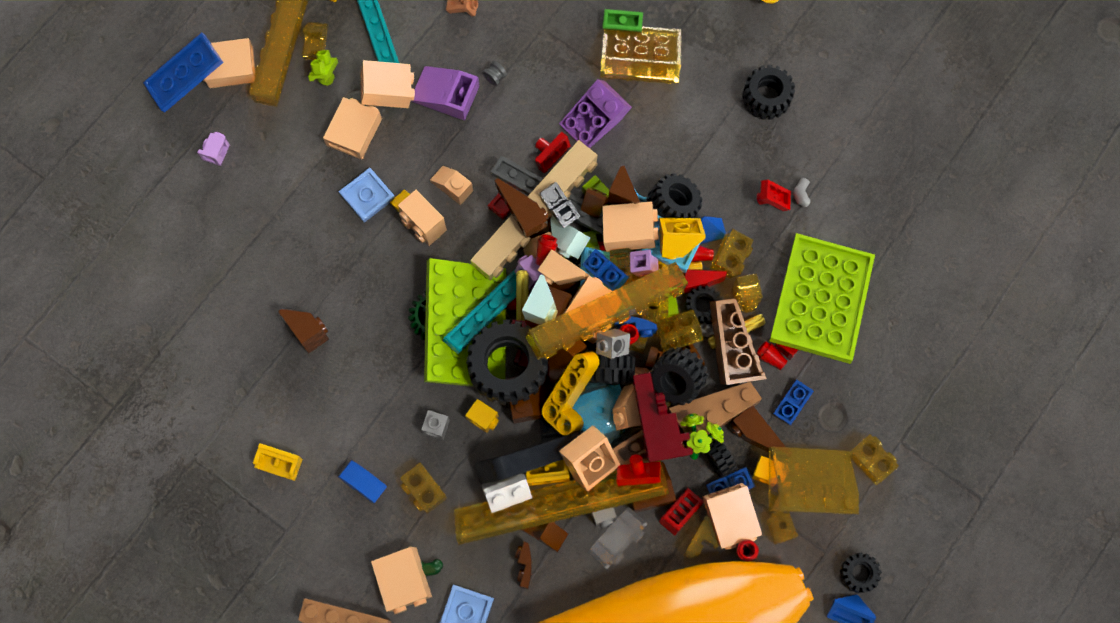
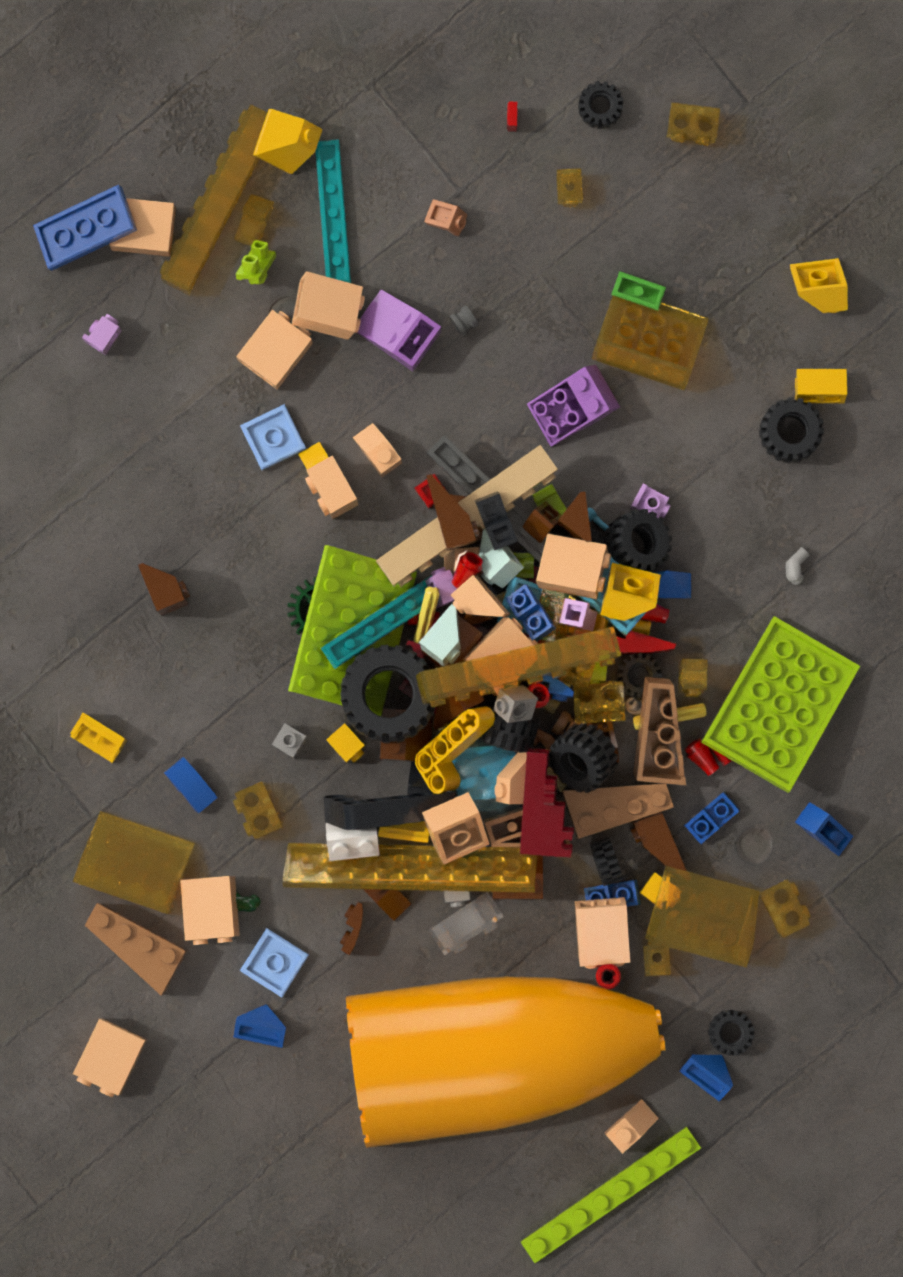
camera: 15 degrees right, 10 degrees up
red tile [535,132,571,174] -> none
red tile [616,454,661,486] -> none
red slope [659,488,704,536] -> none
lime plant [680,413,724,460] -> none
clear yellow slope [684,516,718,559] -> none
clear yellow brick [710,229,754,279] -> none
red tile [757,179,791,211] -> none
none -> clear yellow slope [73,811,195,914]
none -> lavender brick [631,483,671,518]
none -> yellow hinge [795,369,847,403]
none -> blue slope [795,802,854,856]

